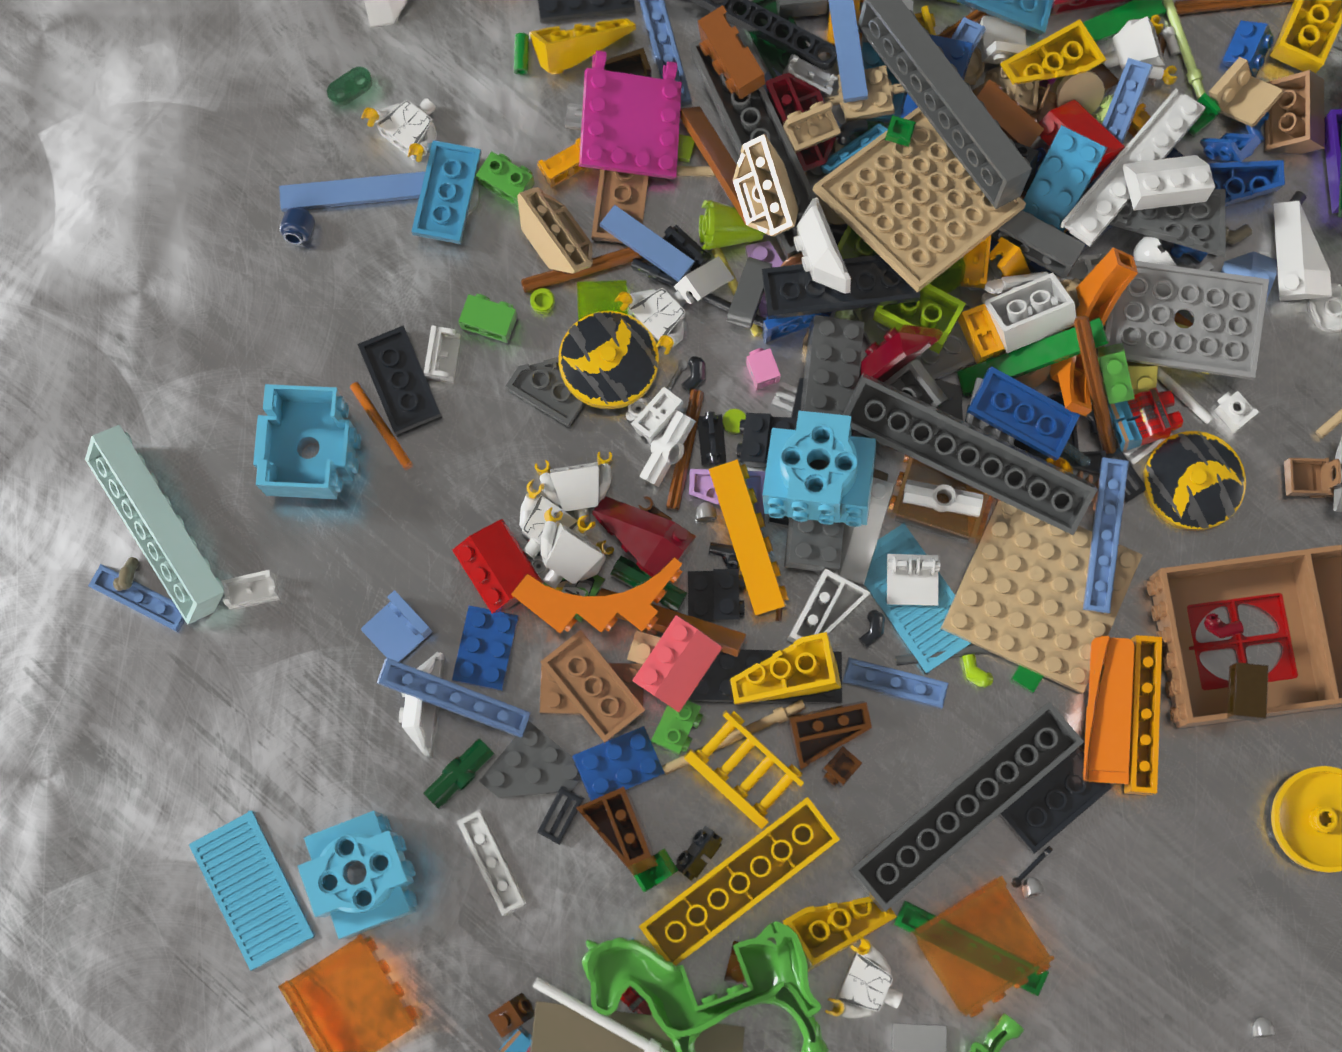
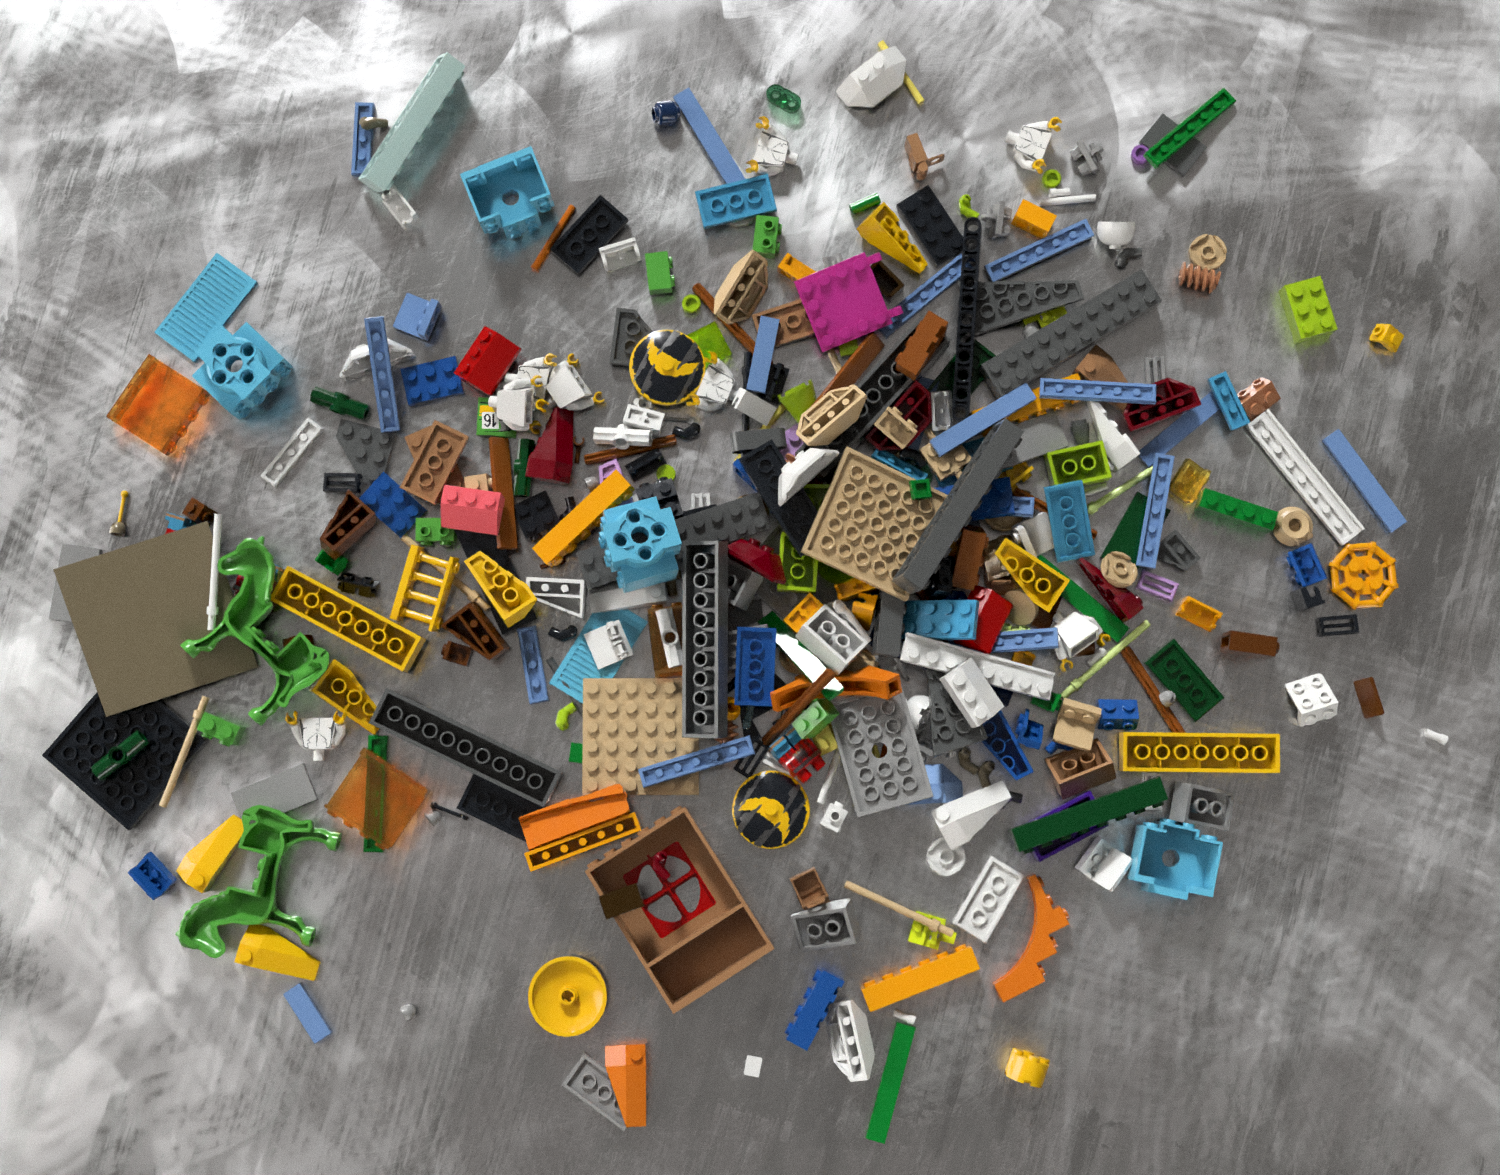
camera: 65 degrees right, 5 degrees up
orange arch [511,557,683,634] -> none
bright pink brick [746,348,781,390] -> none
none -> dark tan arm [977,760,995,789]

